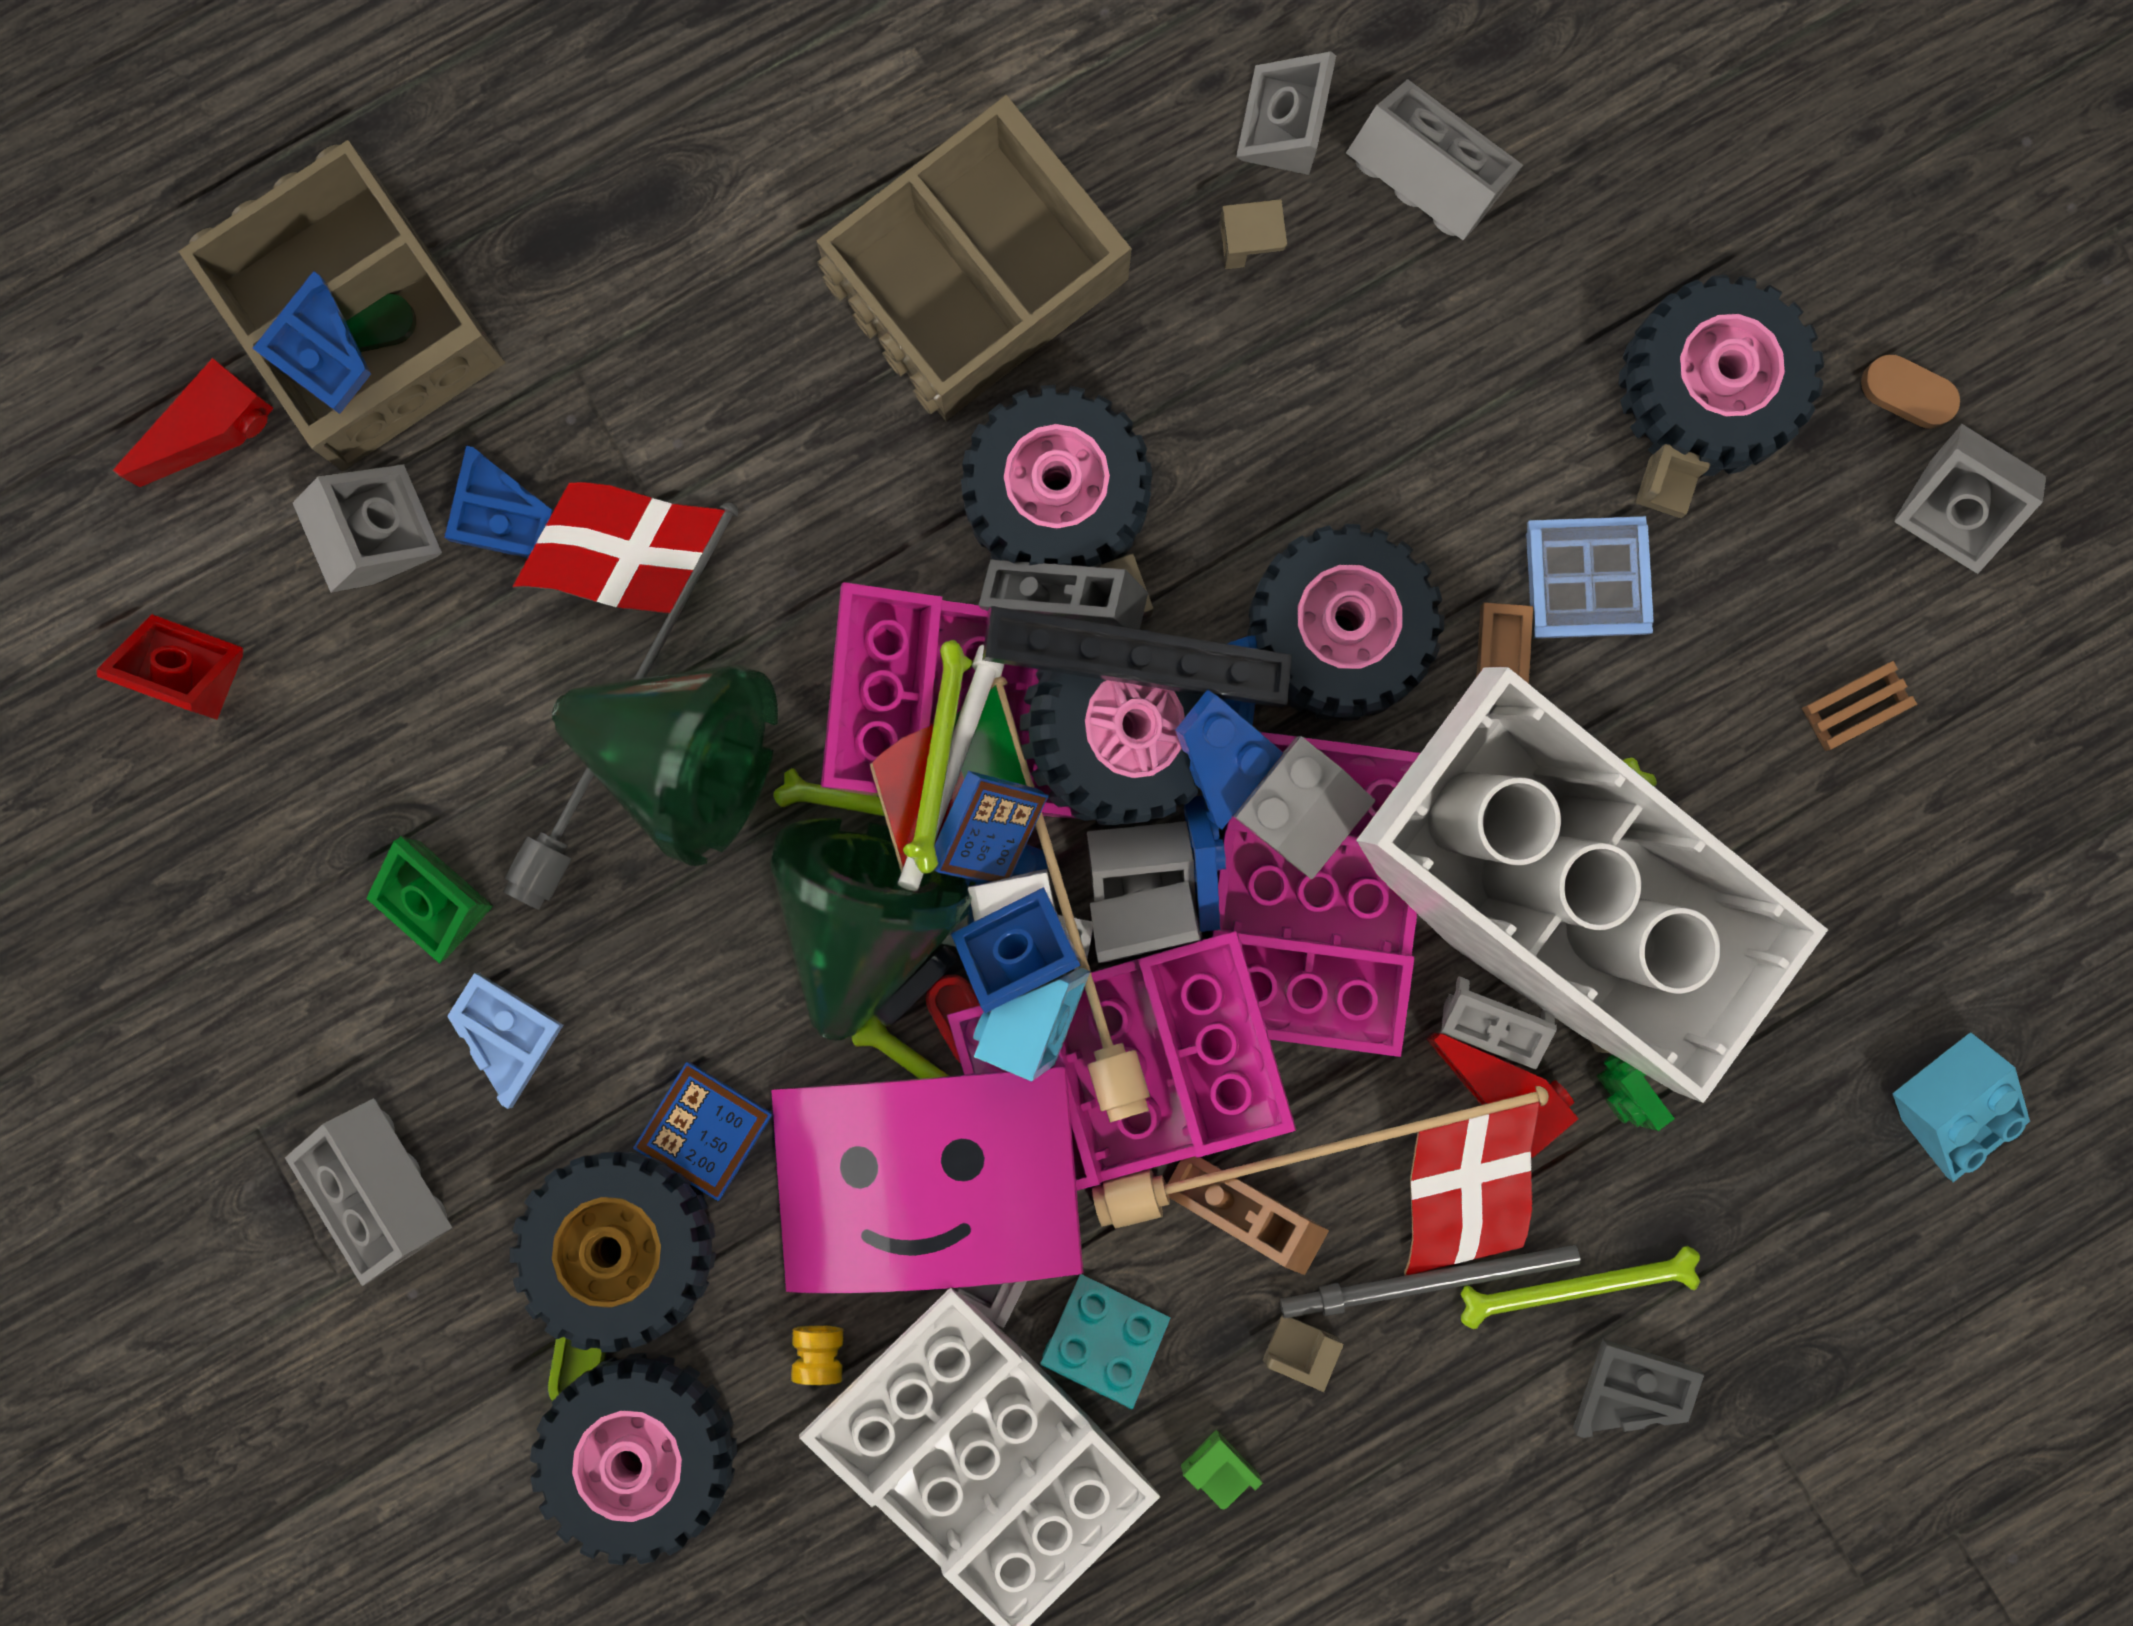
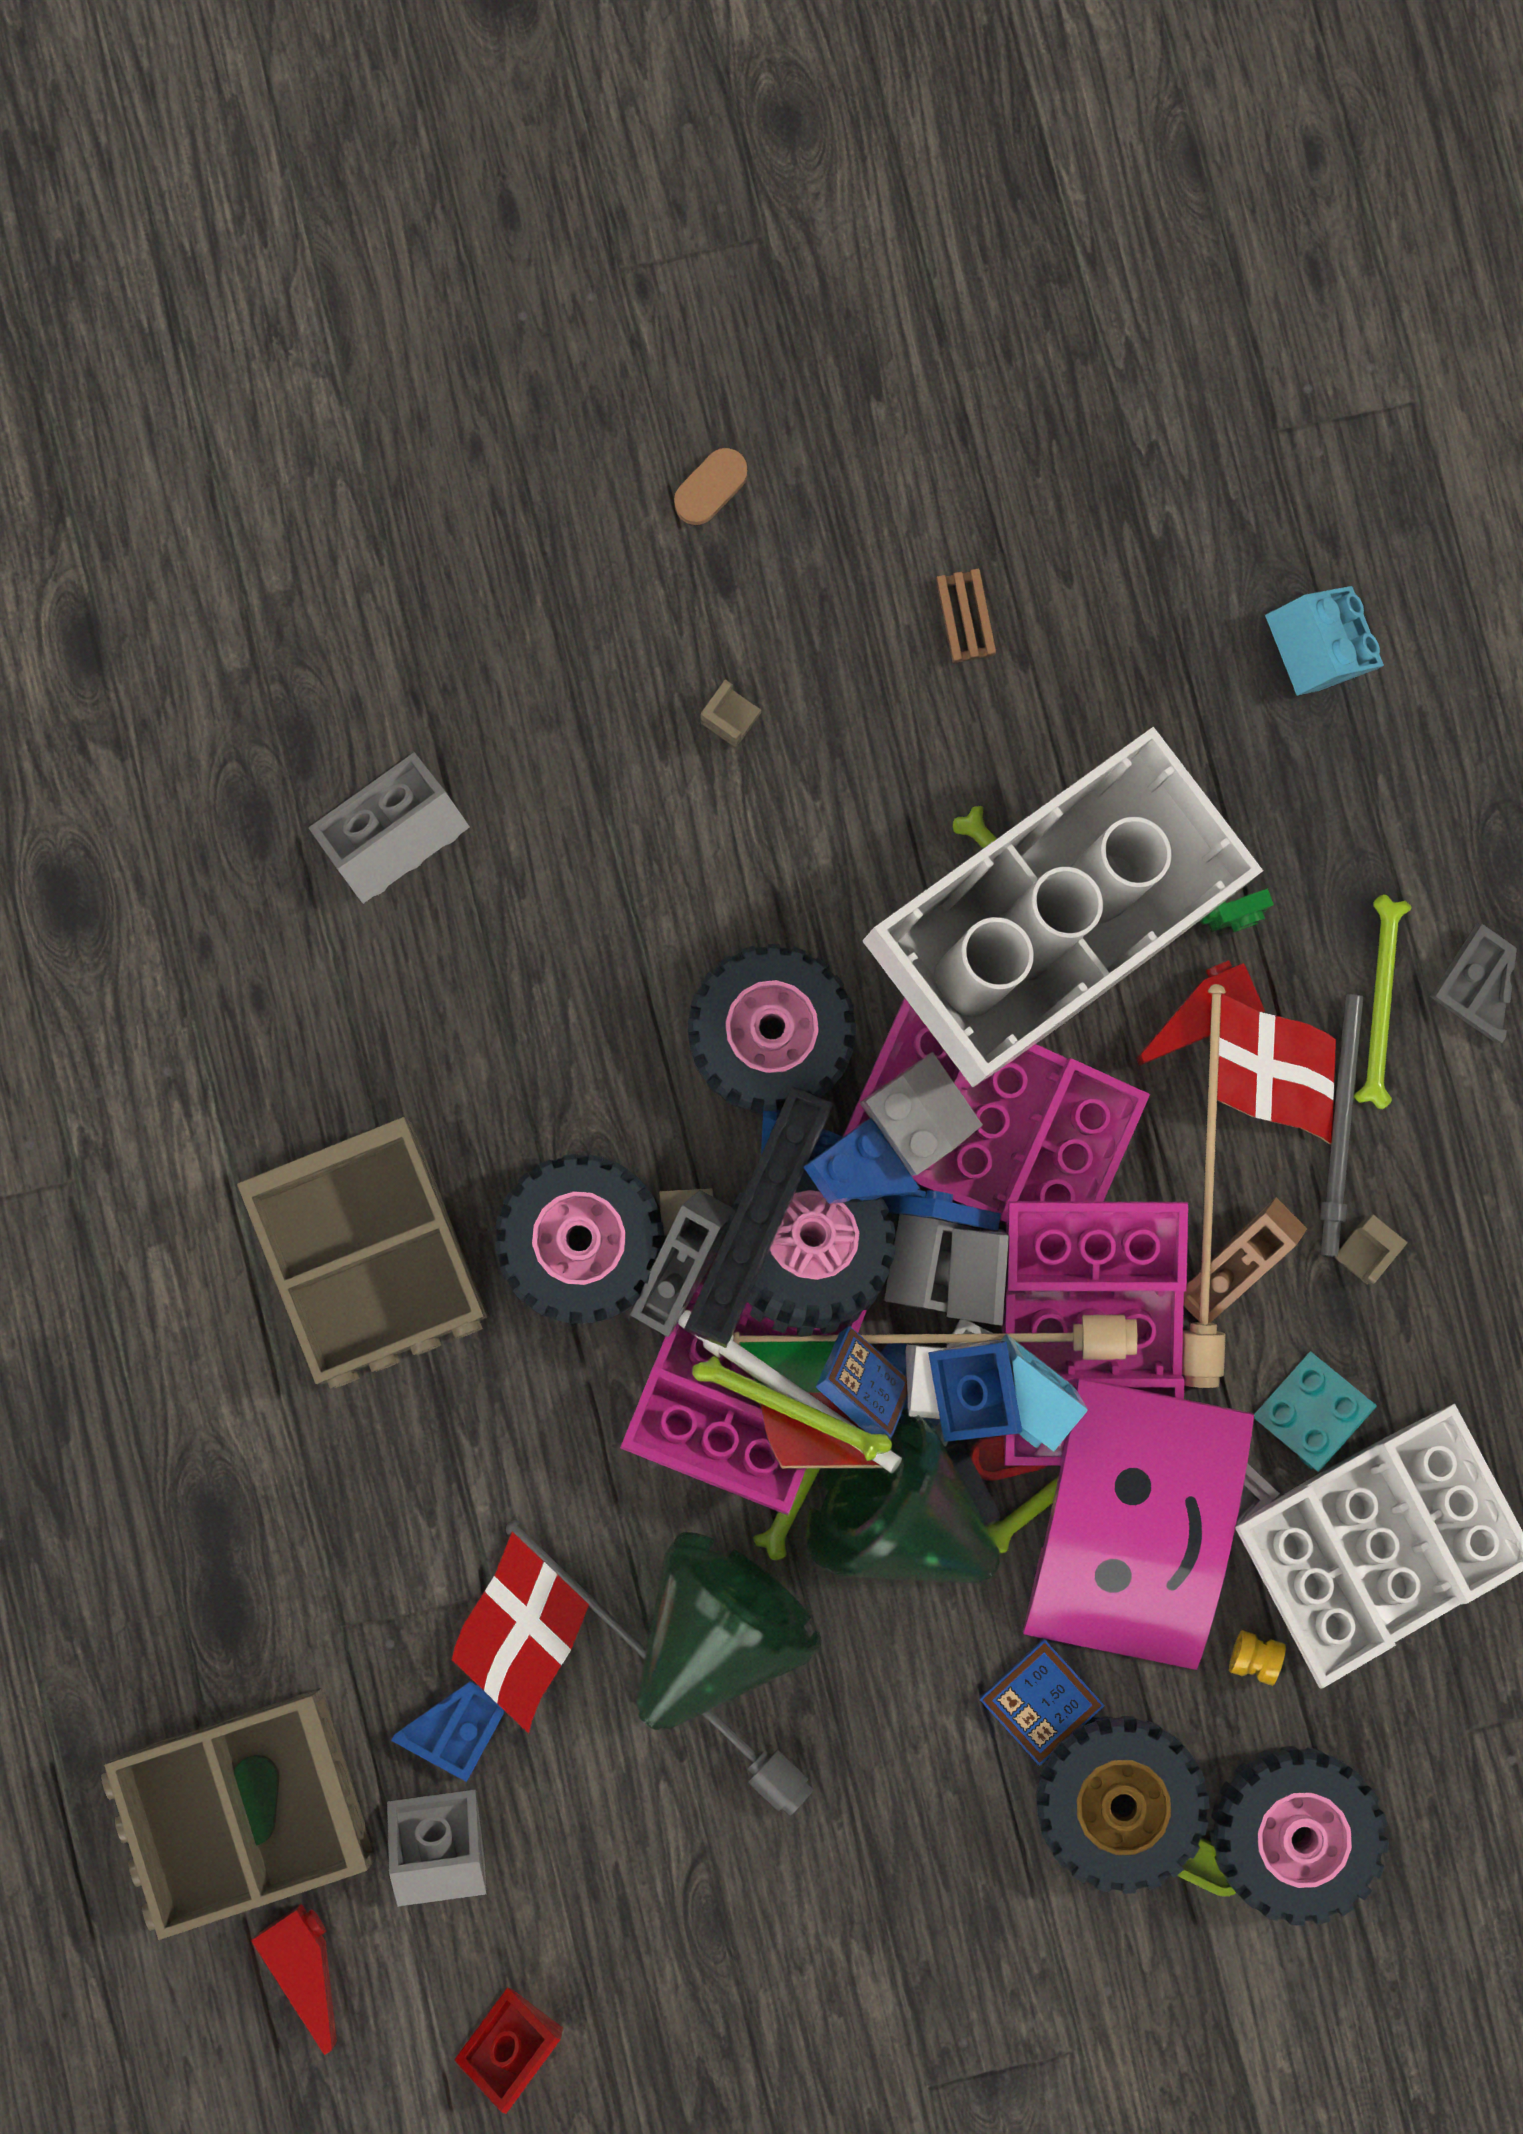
camera: 75 degrees left, 0 degrees up
blue wing [252,271,371,414] -> none
light grey slope [285,1098,452,1286] -> none
green slope [366,836,493,964] -> none
light blue wing [447,973,563,1109] -> none
bright green panel [1181,1429,1263,1509] -> none
dark tan panel [1219,199,1287,269] -> none
light grey slope [1236,52,1336,175] -> none
light grey hinge [1441,976,1557,1069] -> none
medium nougat tile [1476,603,1533,684] -> none
clear piece [1526,516,1653,639] -> none
black wheel [1619,275,1824,476] -> none
light grey slope [1894,424,2046,574] -> none

